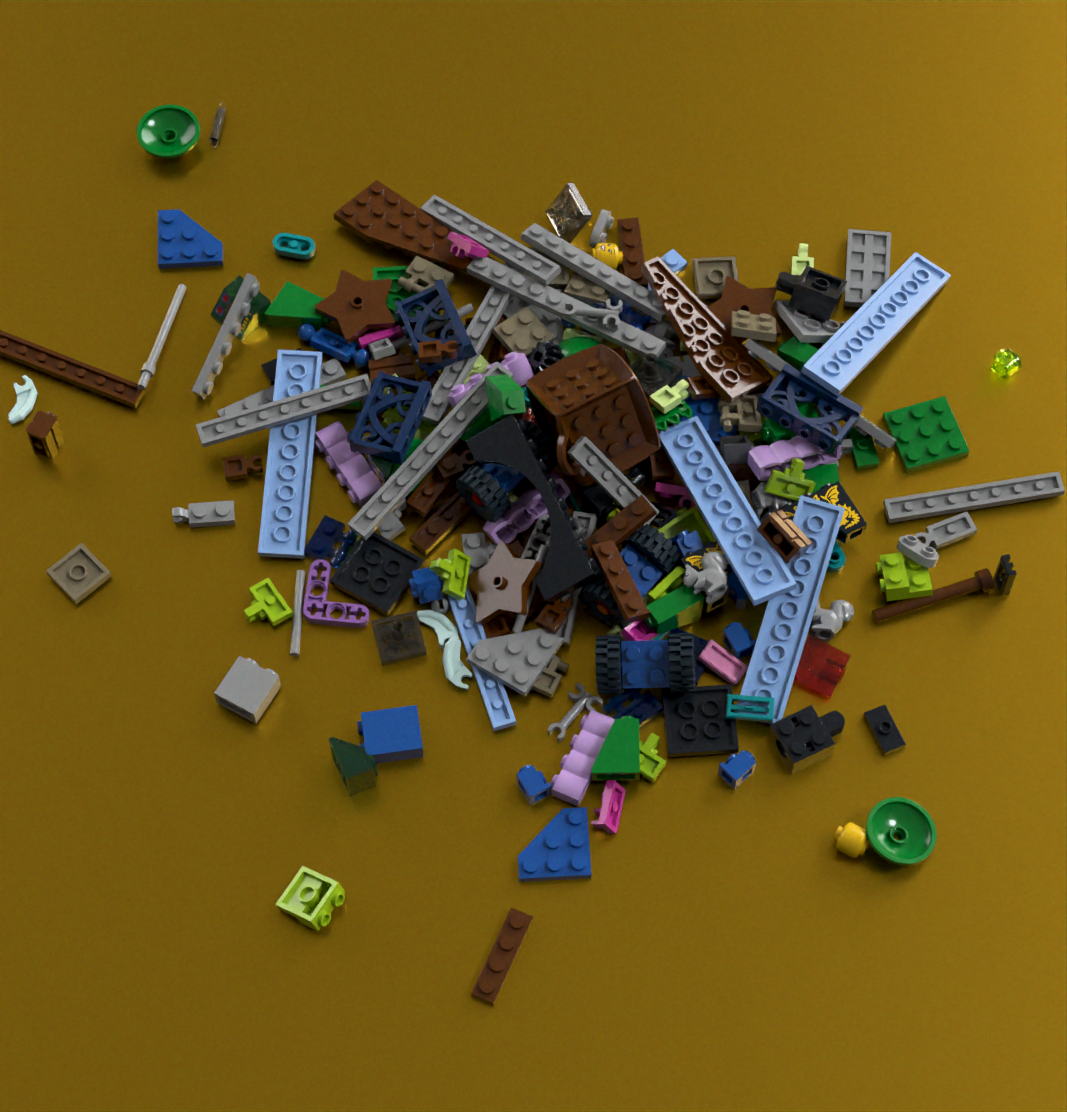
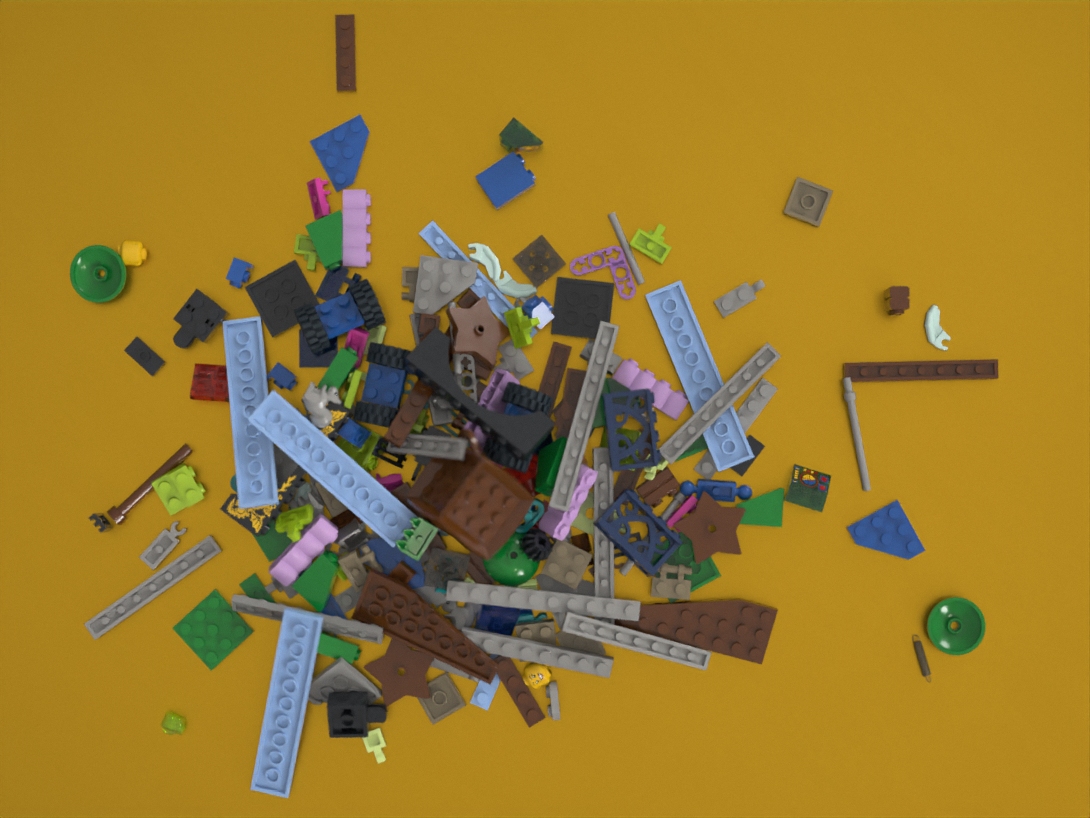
camera: 150 degrees right, 25 degrees up
light grey plate [192,273,260,400] -> none
light grey brick [214,656,281,723] -> none
reddish brown plate [223,454,263,481] -> none
teal plate [273,233,315,259] -> none
lime plate [275,866,345,931] -> none
clear blue plate [304,515,357,568] -> none
light grey tile [368,338,396,360] -> none
reddish brown plate [419,340,458,364] -> none
dark pink plate [447,231,489,259] -> none
green slope [485,374,526,422] -> none
blue brick [516,765,551,806] -> none
clear smoke plate [545,183,592,243] -> none
light grey bar [548,683,603,742] -> none
light grey bar [564,299,623,330] -> none
reddish brown plate [590,540,650,623] -> none
yellowish green plate [650,379,690,414] -> none
bright pink tile [697,639,748,686] -> none
teal tile [725,694,774,723] -> none
dark tan plate [731,310,777,342] -> none
dark blue fence [756,364,863,455] -> none
reddish brown brick [757,510,813,563] -> none
light grey animal [809,598,854,641] -> none
light grey plate [844,229,891,307] -> none
light grey plate [897,535,939,568] -> none

